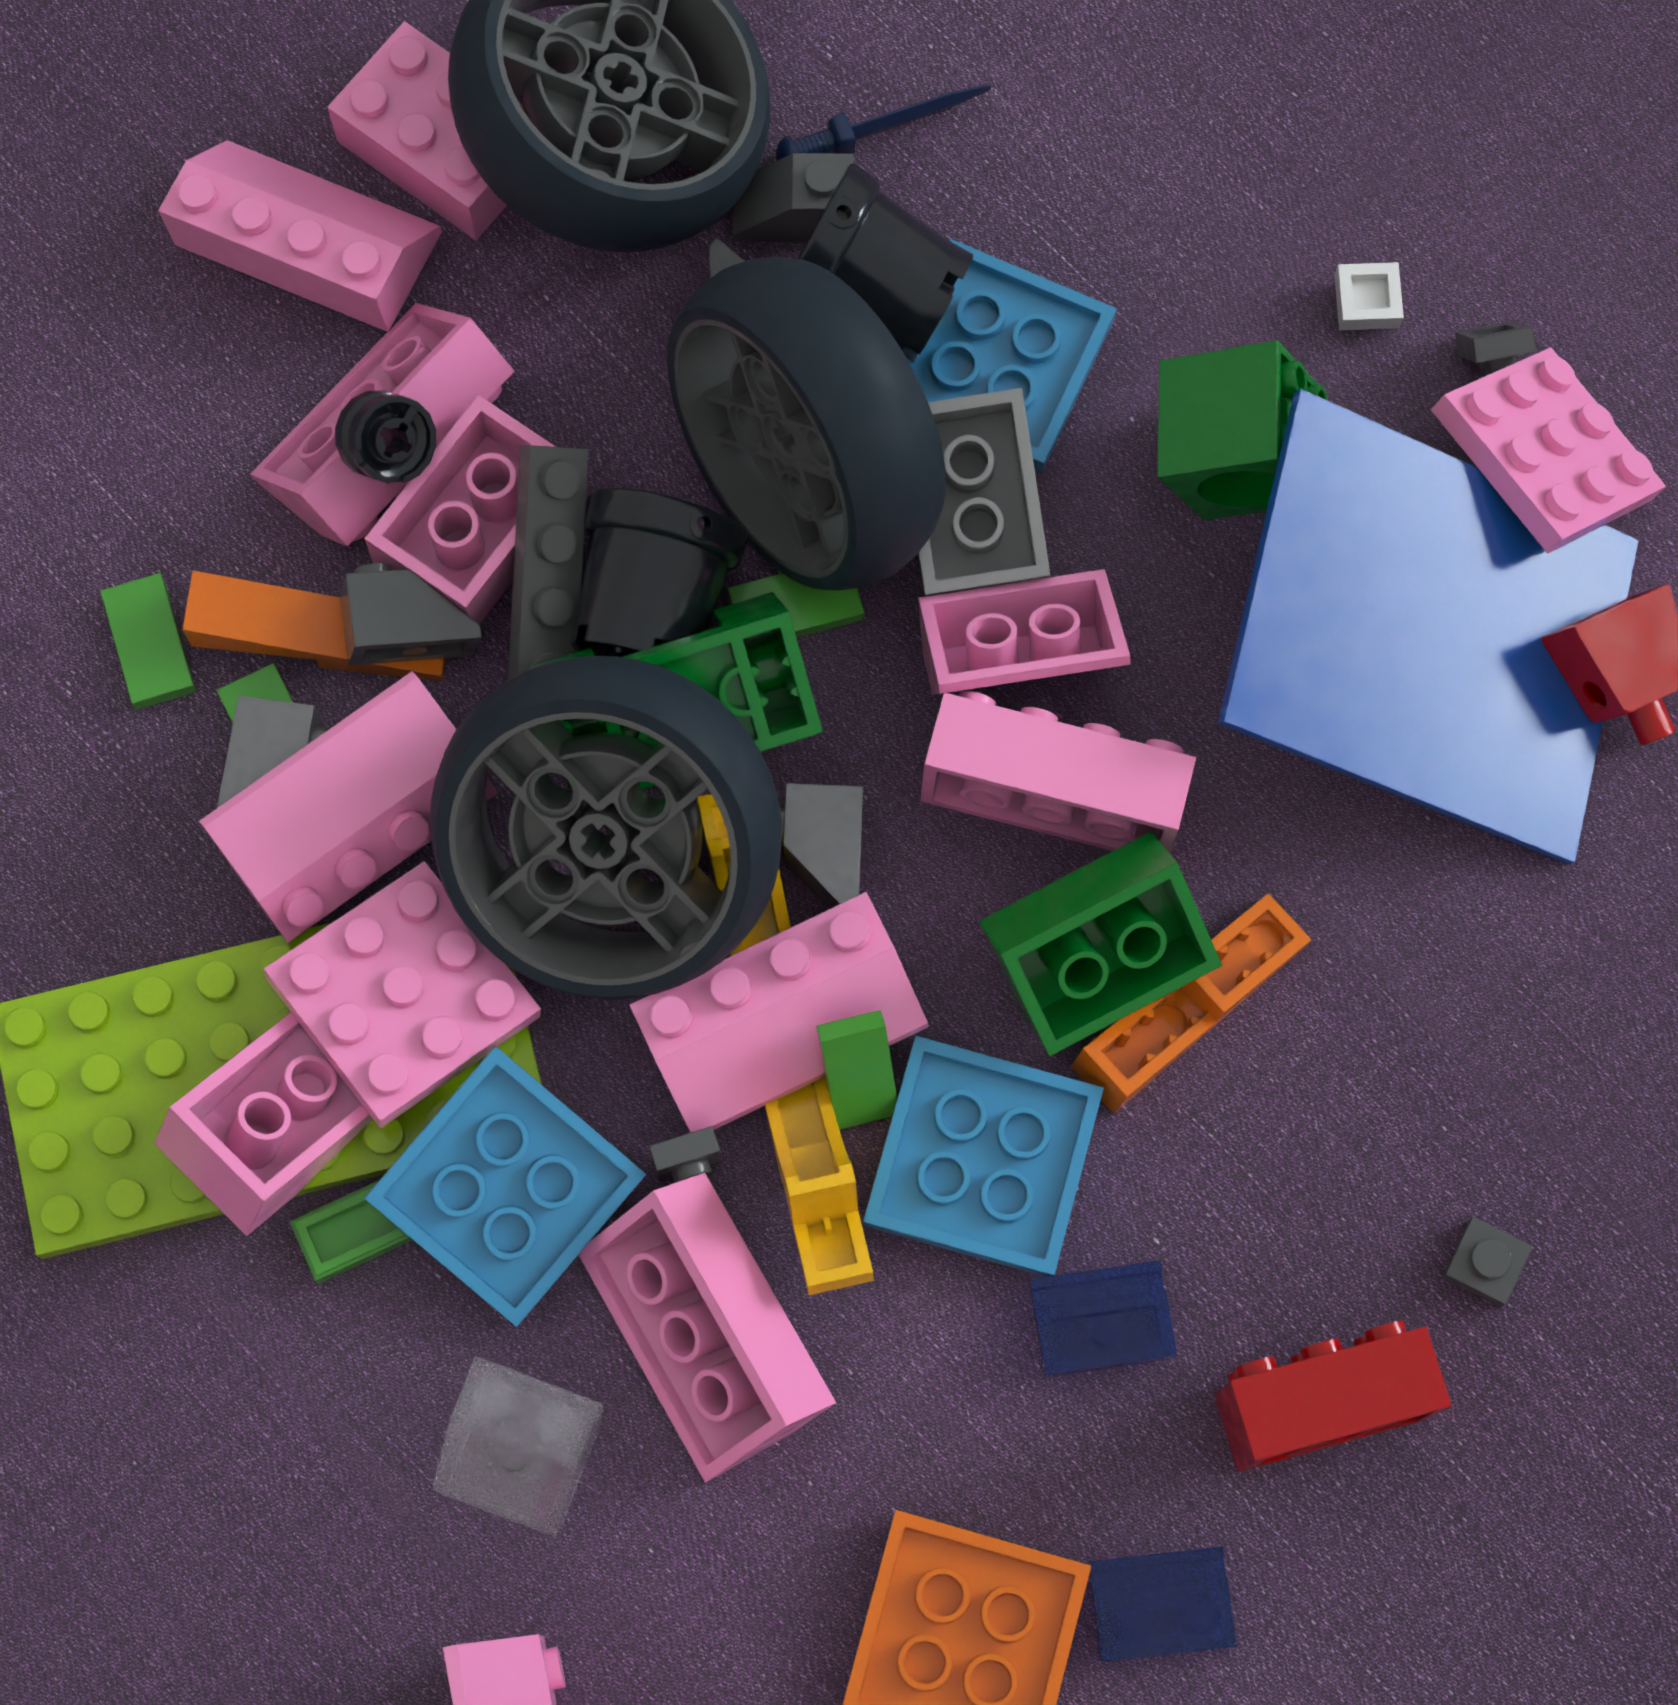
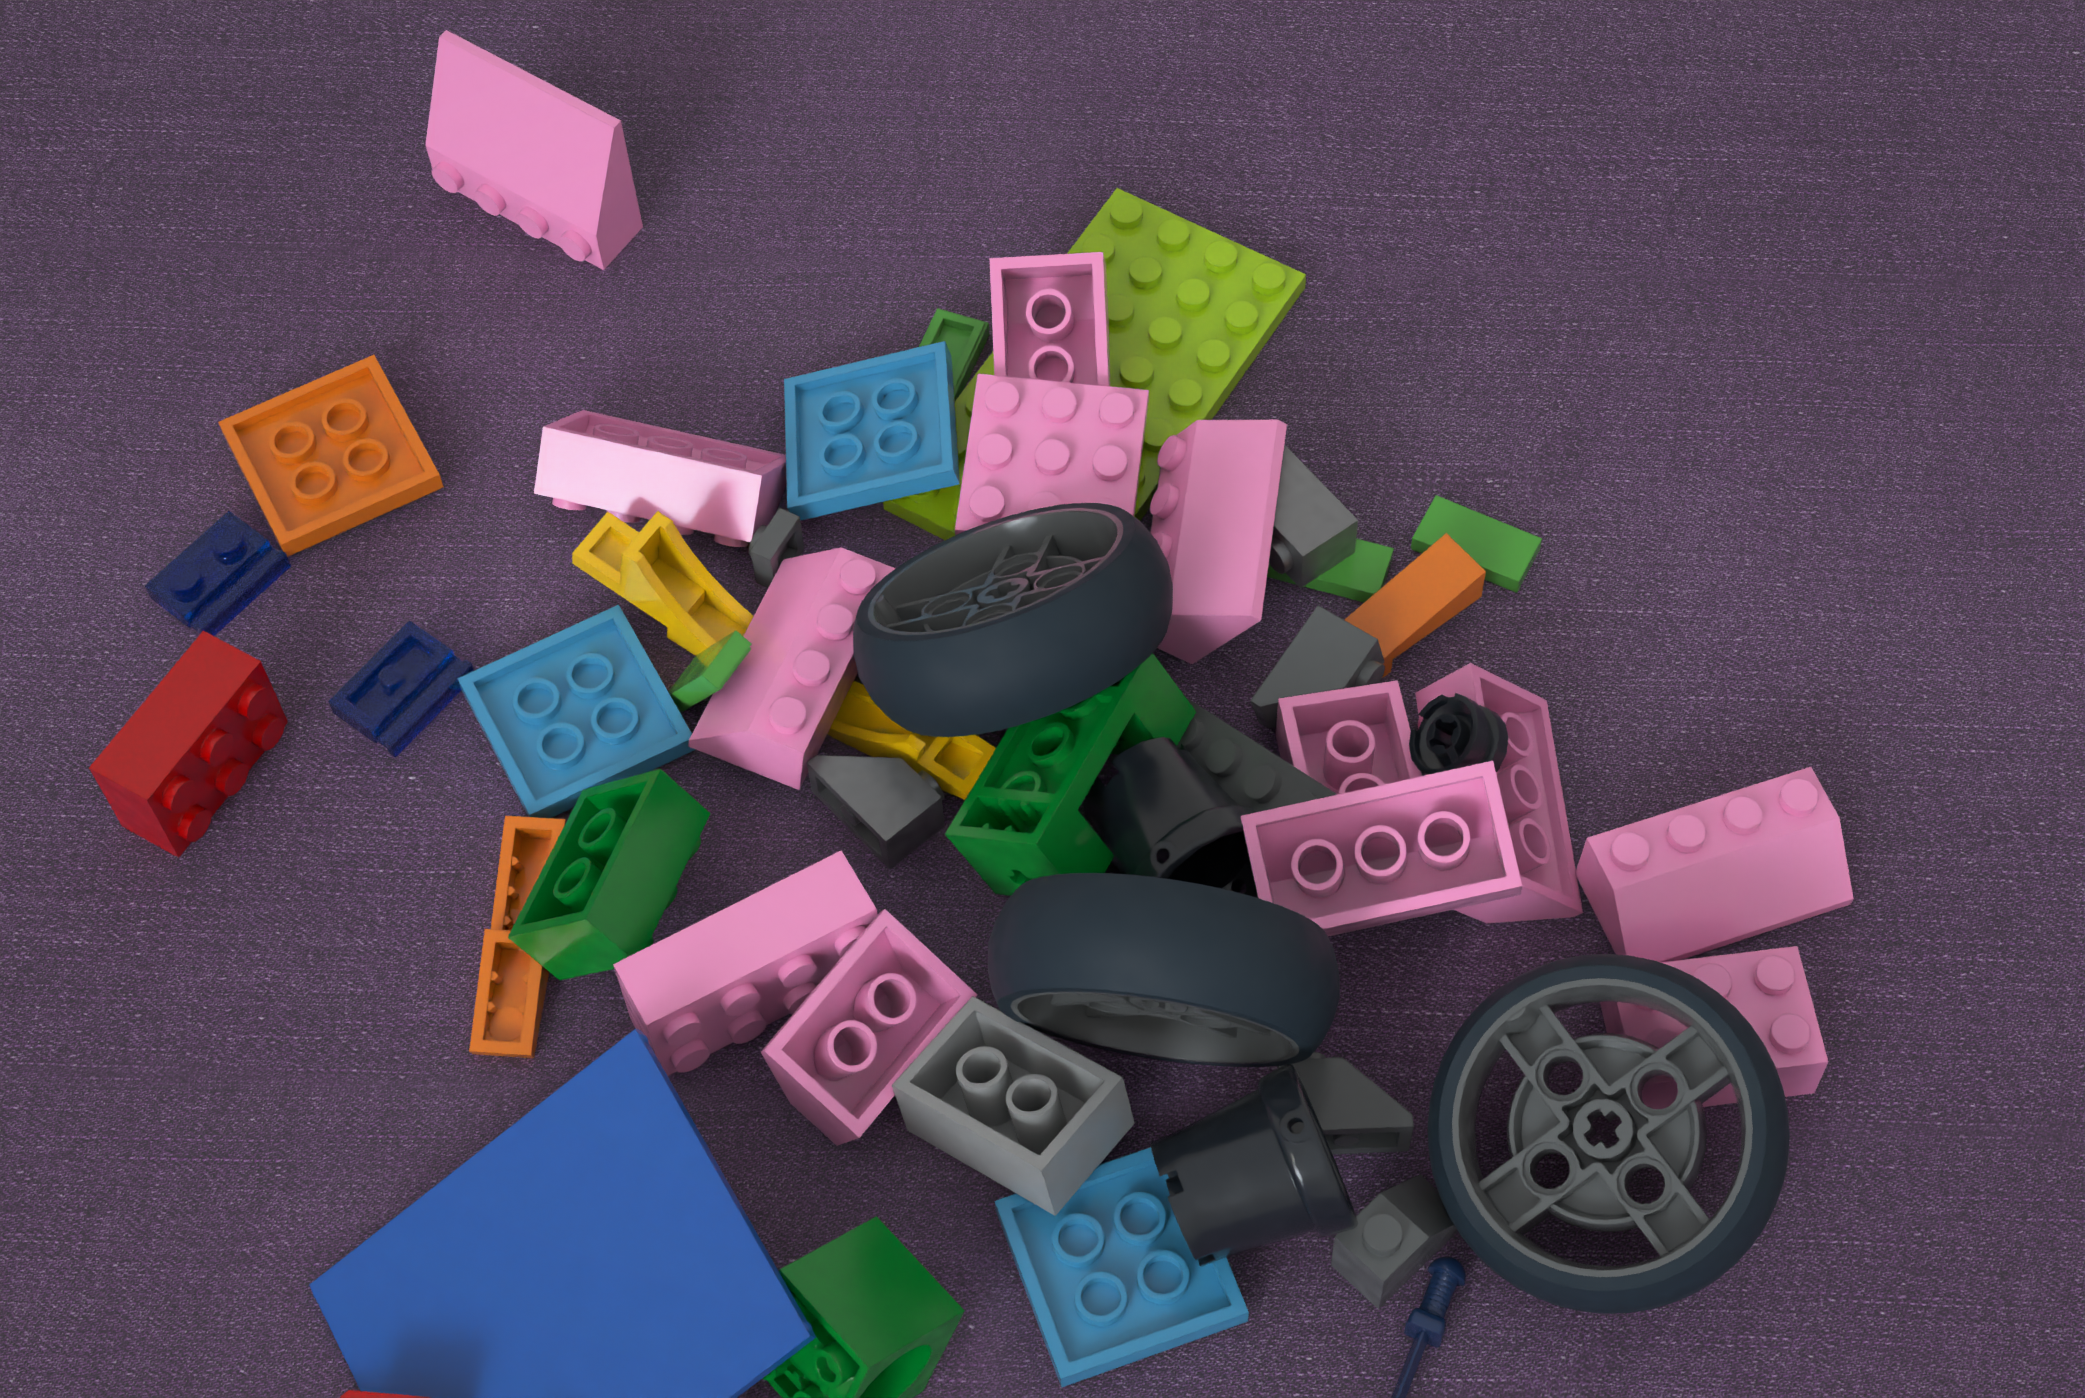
camera: 140 degrees right, 15 degrees down
clear slope [432,1356,606,1538] -> none
dark grey plate [1441,1216,1533,1308] -> none
none -> bright pink slope [1241,761,1522,936]

